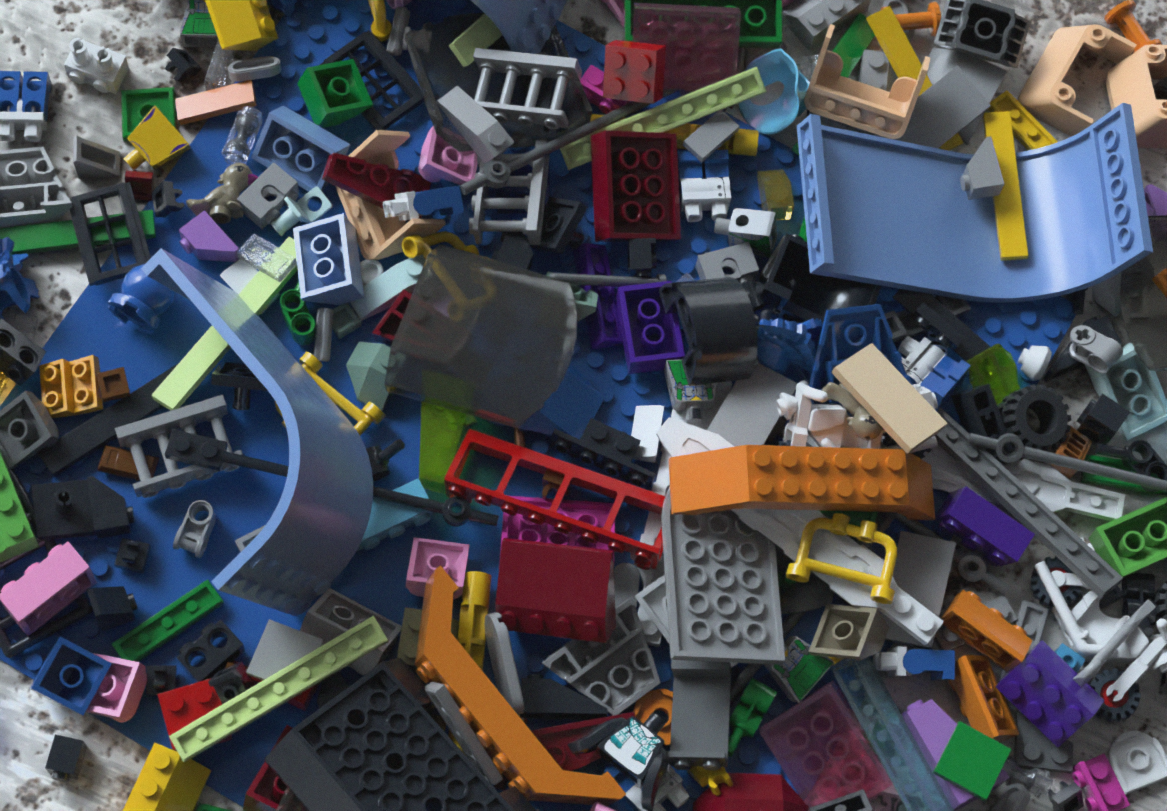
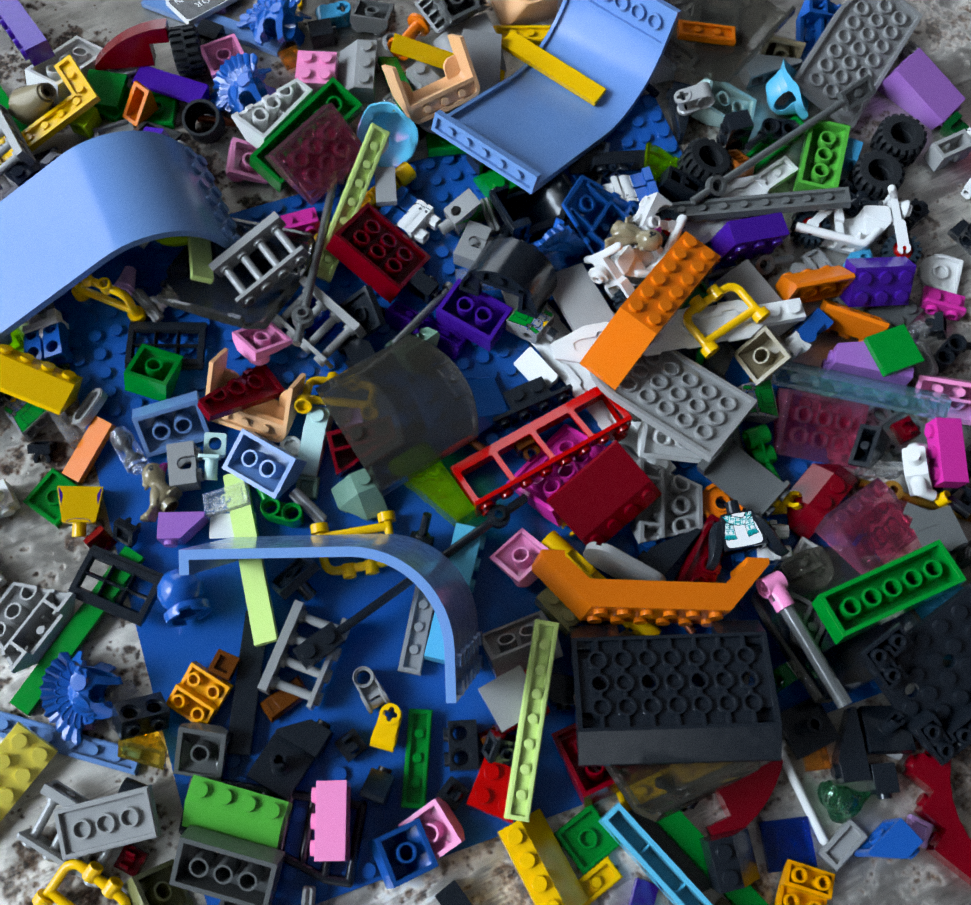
camera: 45 degrees left, 0 degrees up
light grey slope [73,136,120,178] -> none
blue hips [383,185,464,221] -> none
light grey tile [425,681,503,785] -> none
light grey slope [436,86,514,164] -> none
red brick [603,40,666,104] -> none
clear yellow slope [757,169,794,221] -> none
tan tile [831,343,948,454] -> none
light grey slope [960,136,1004,200] -> none
white cone [1018,345,1052,381] -> none
light grey piece [1073,600,1156,687] -> none
none -> yellow piece [370,703,403,753]

